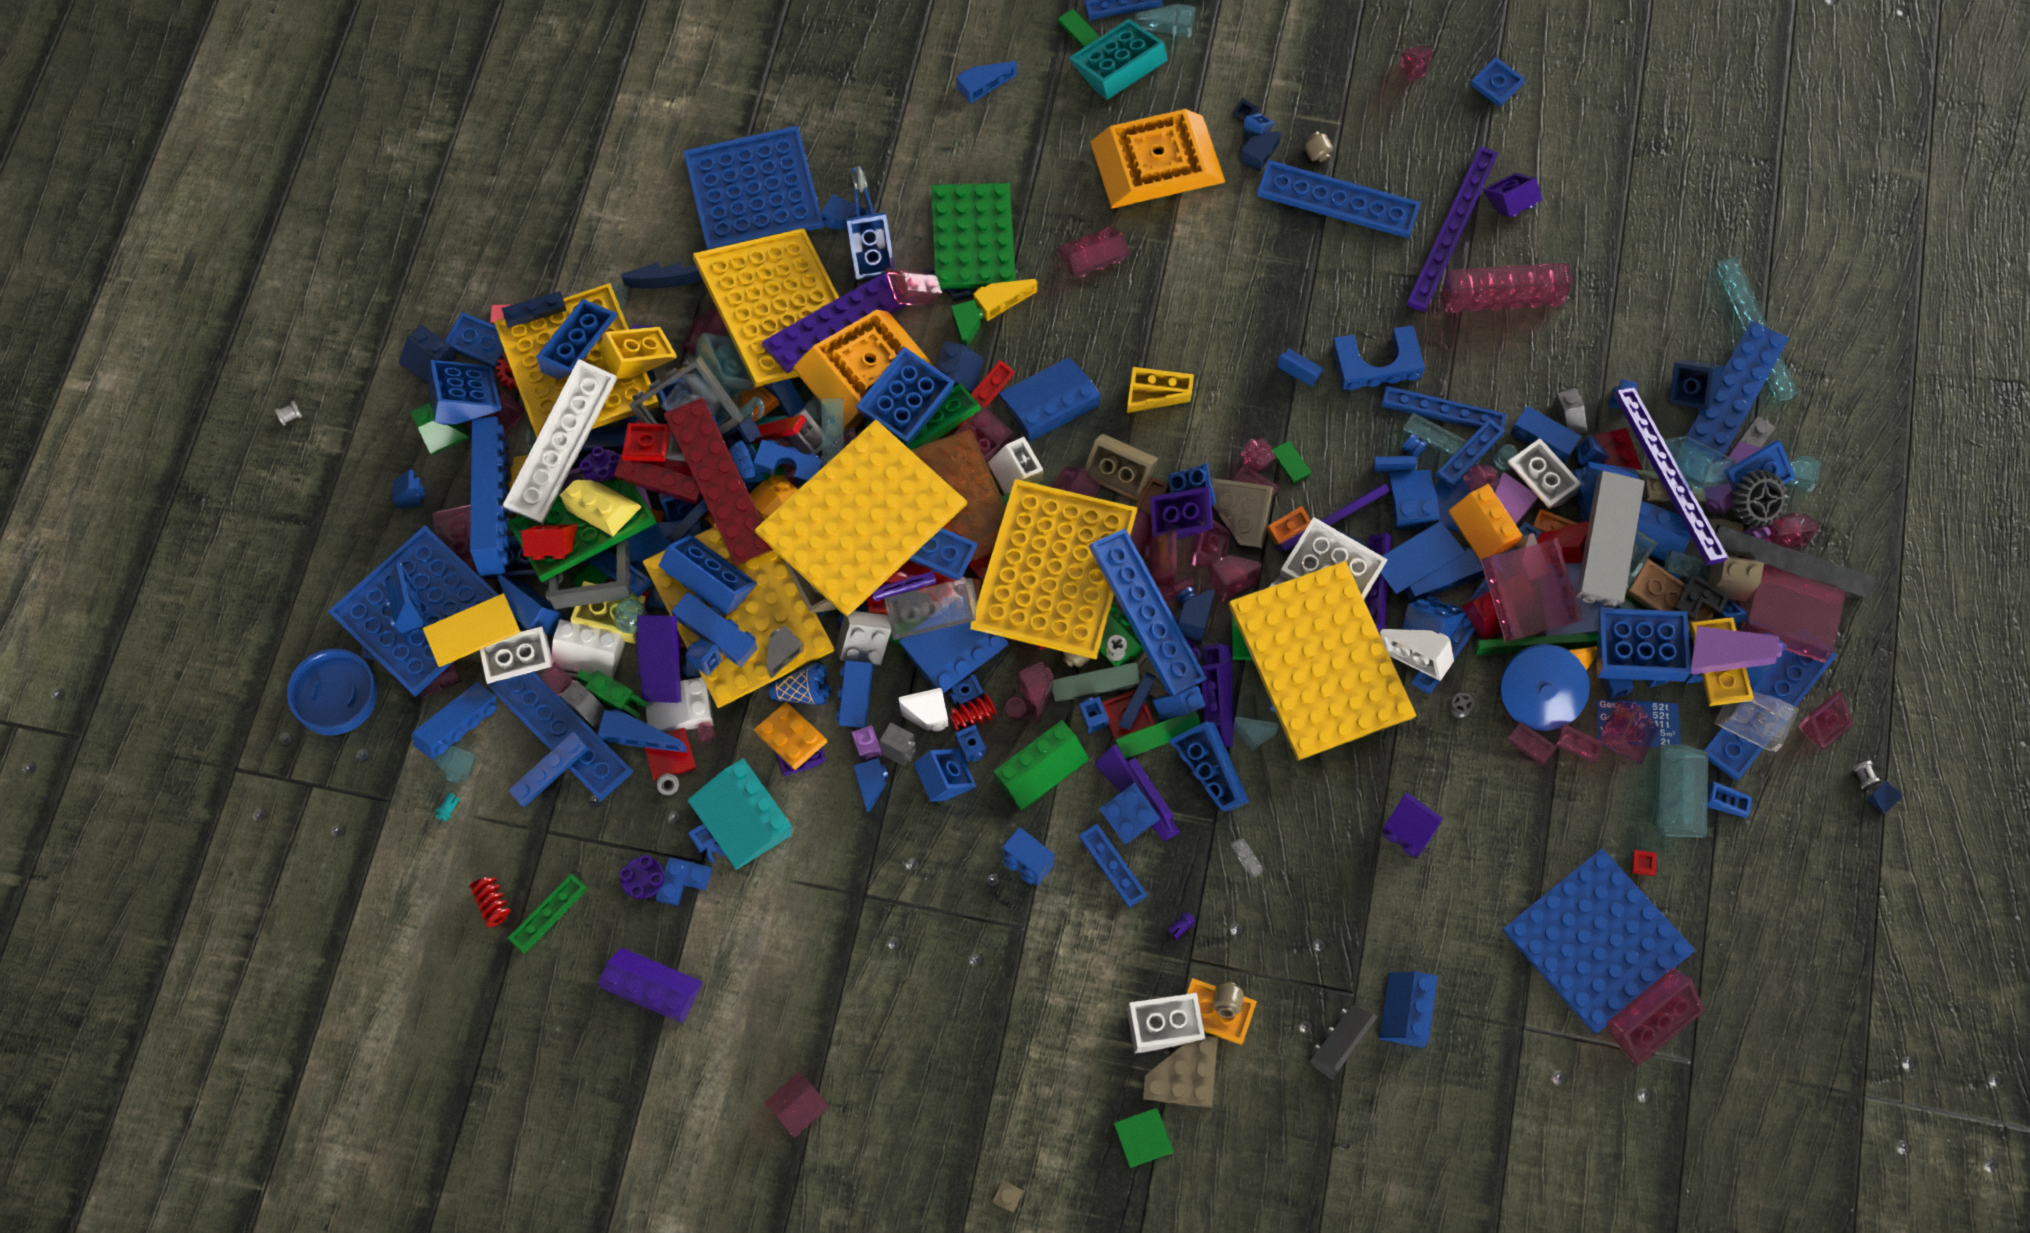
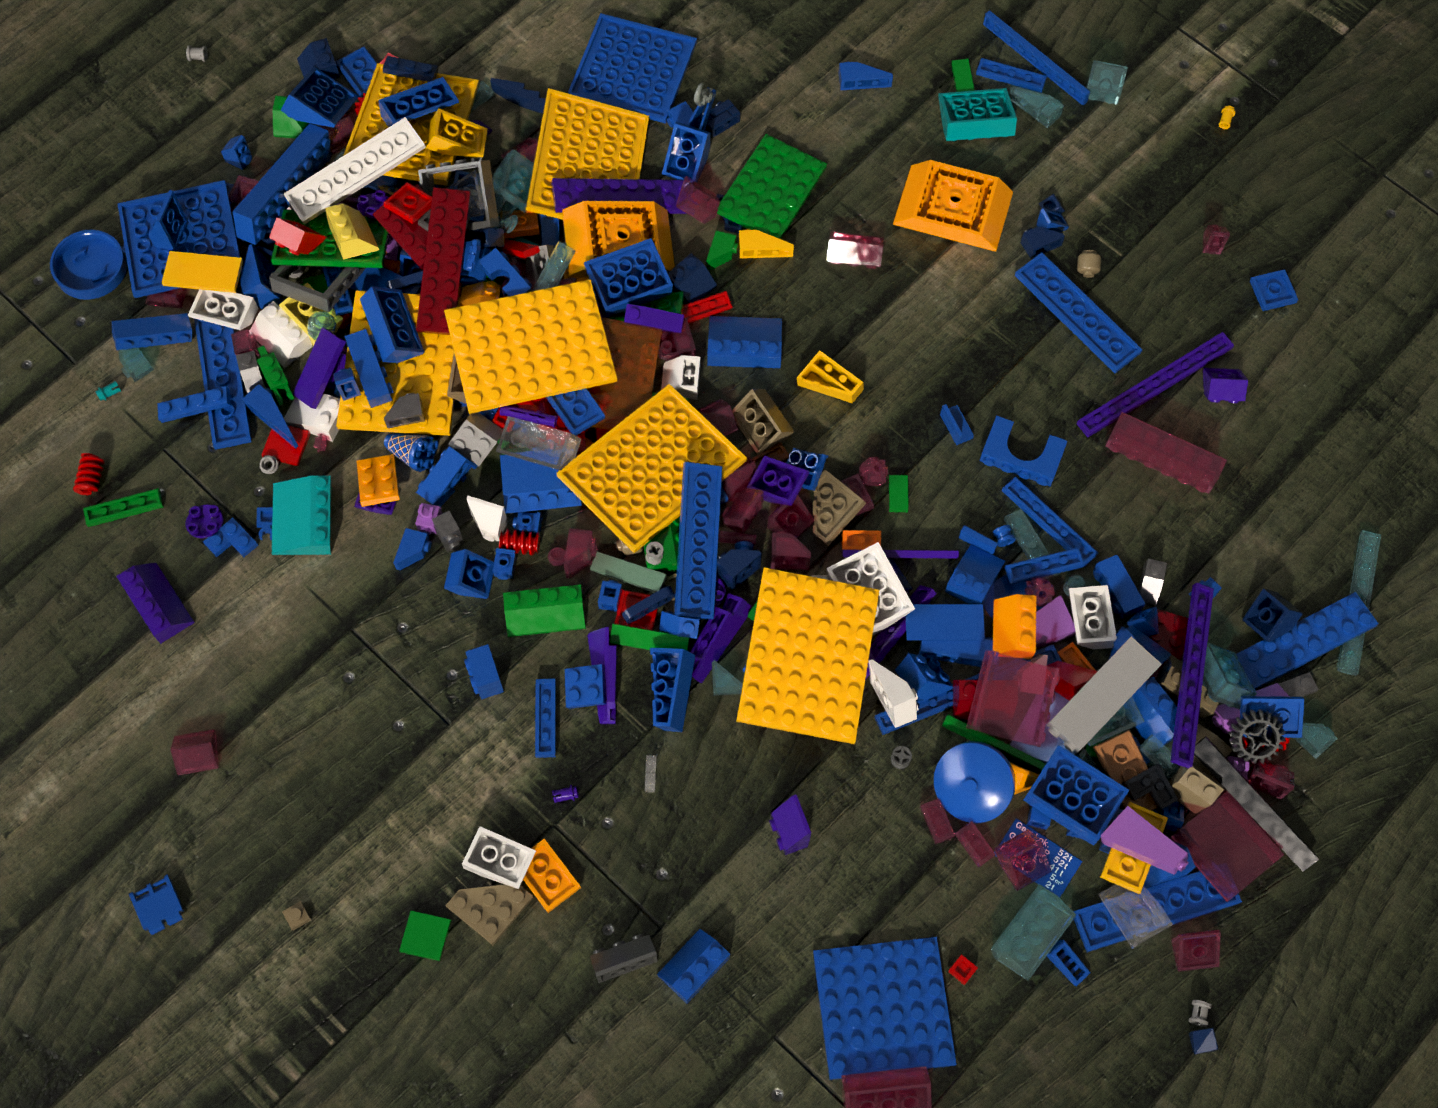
camera: 30 degrees right, 0 degrees up
dark tan head [1212,982,1244,1018] -> none
none -> dark purple slope [624,304,685,334]
none -> dark blue brick [700,99,740,139]

